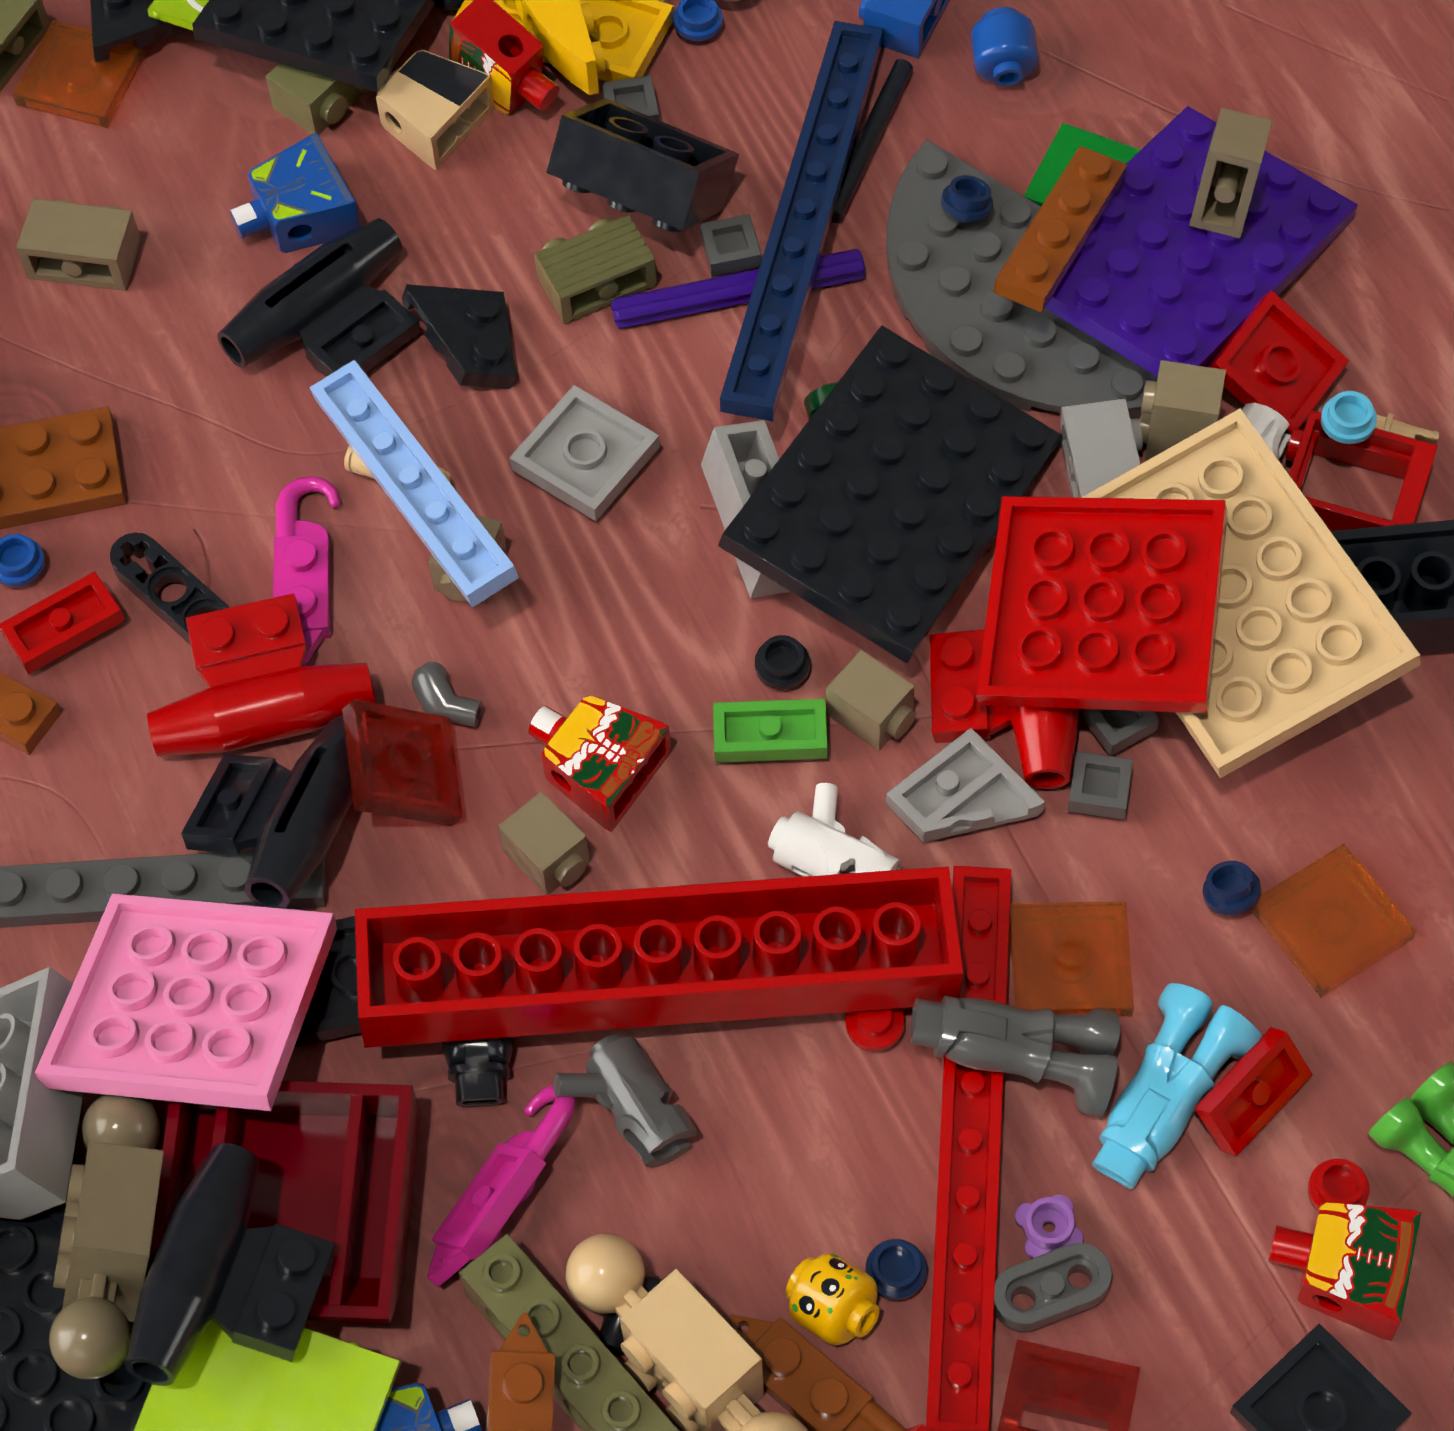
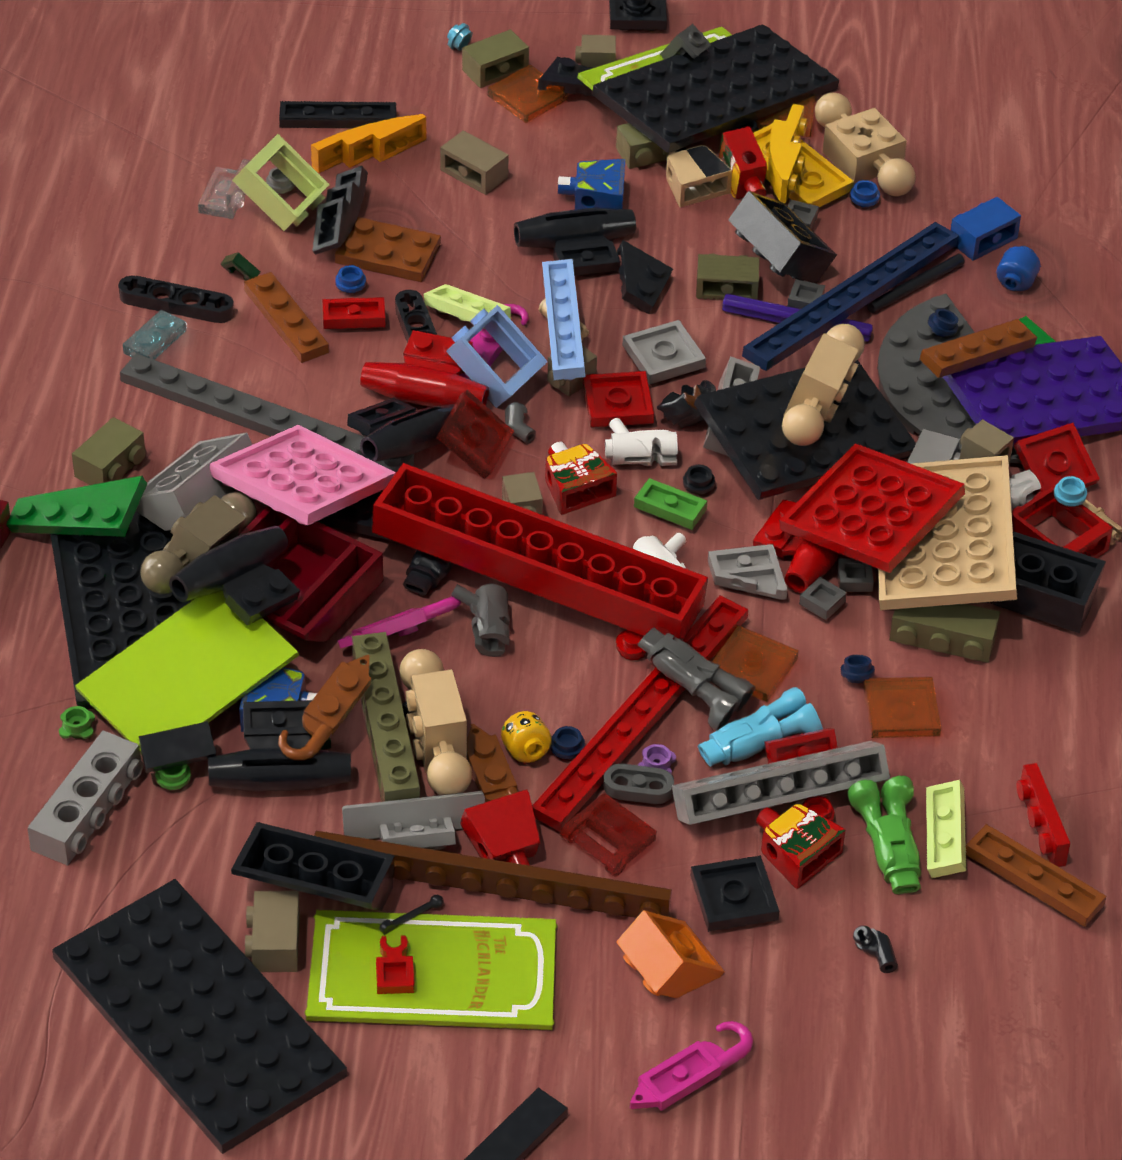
camera: 25 degrees right, 15 degrees down
dark tan brick [826,649,916,751] -> none
dark tan brick [1189,107,1273,239] -> none
none -> yellowish green plate [424,284,511,329]
none -> light blue window [446,305,548,408]
none -> red plate [583,371,654,427]
none -> white piece [605,418,678,466]
none -> black hair [657,380,716,428]
none -> light grey brick [672,741,890,825]
none -> tan brick [782,324,865,446]
none -> olive brick [889,604,1000,663]

